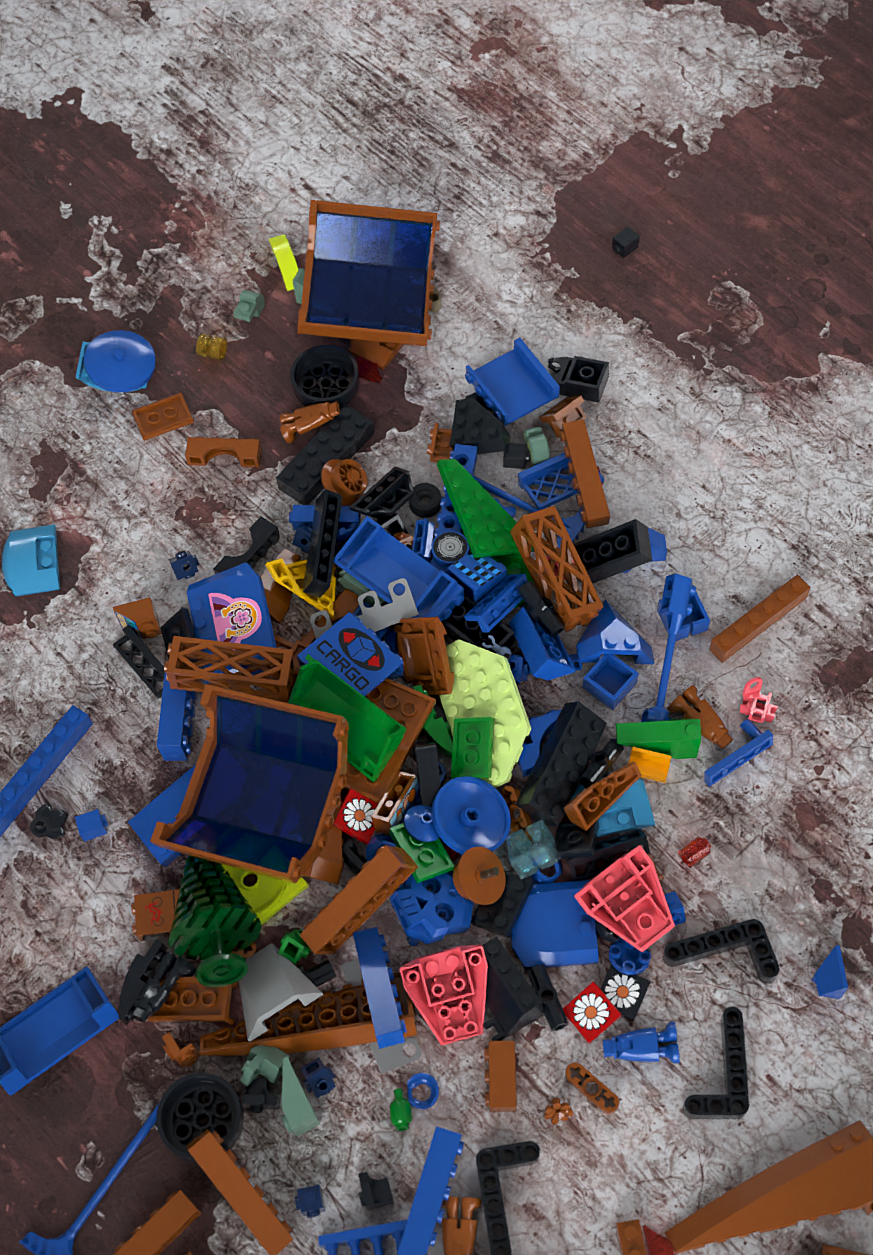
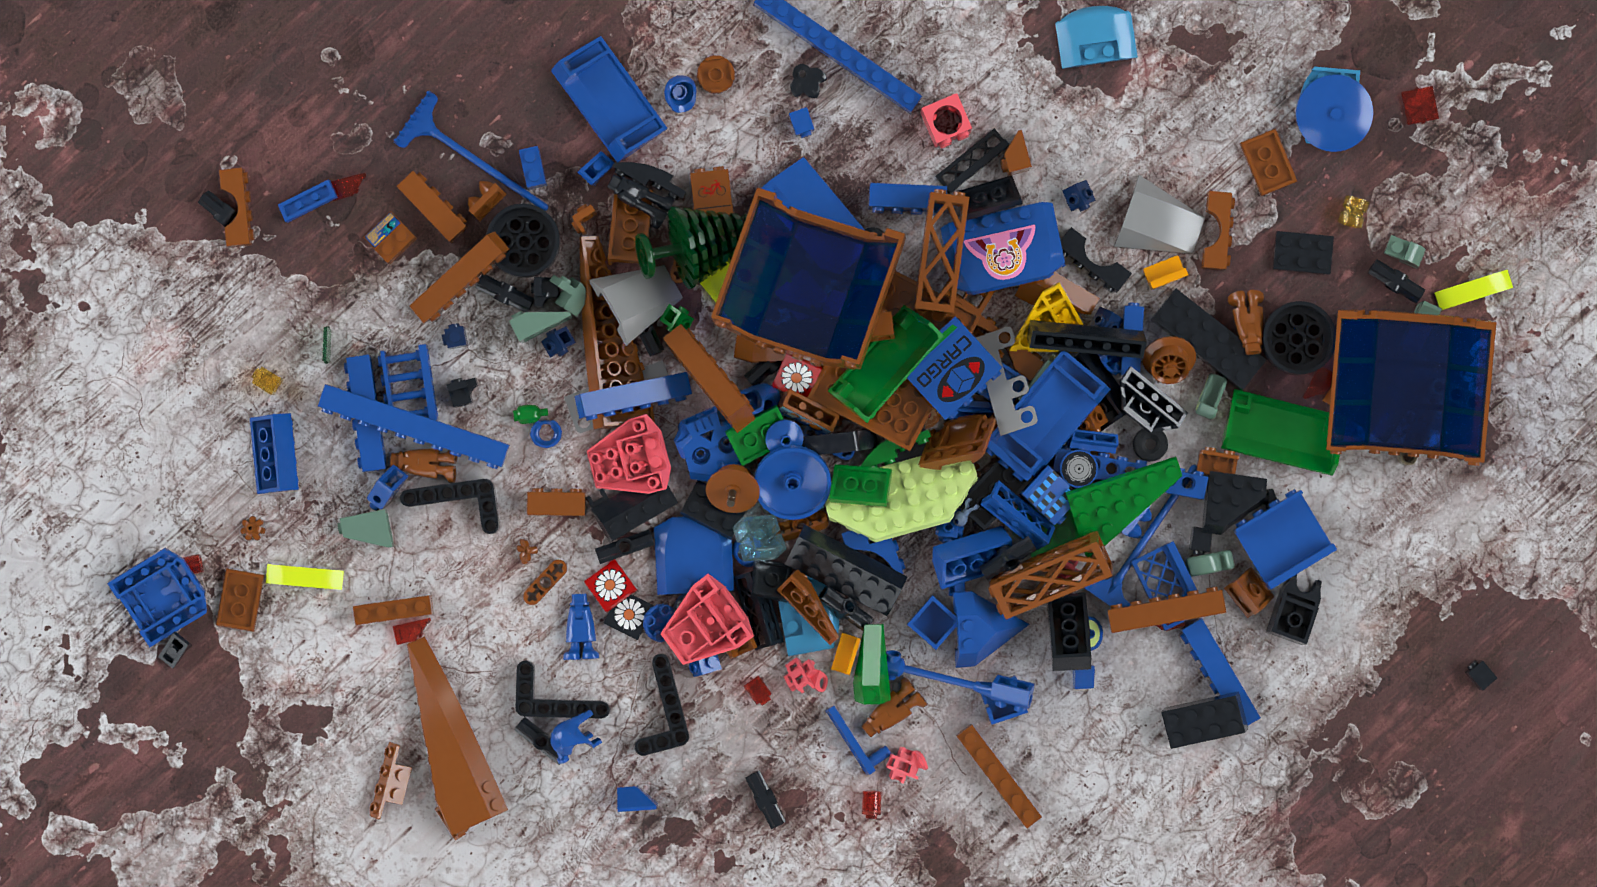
camera: 85 degrees right, 25 degrees up
none -> dark orange tile [468,181,507,221]
none -> black piece [476,274,534,312]
none -> black piece [514,717,560,765]
none -> blue brick [519,146,547,190]
none -> blue piece [550,710,602,764]
none -> blue slope [578,151,614,186]
none -> blue hat [664,75,697,113]
none -> dark orange tile [697,55,735,94]
none -> black piece [745,770,786,829]
none -> coral piece [784,657,828,693]
none -> clear red brick [862,790,882,819]
none -> coral brick [920,93,972,149]
none -> light grey wedge [1114,175,1205,254]
none -> light orange panel [1143,255,1188,290]
none -> black brick [1161,691,1248,749]
none -> blue brick [1180,618,1261,725]
none -> sand green animal [1195,373,1227,420]
none -> green slope [1221,389,1346,476]
none -> black plate [1273,231,1334,275]
none -> black piece [1368,259,1425,304]
none -> clear red piece [1401,86,1439,125]

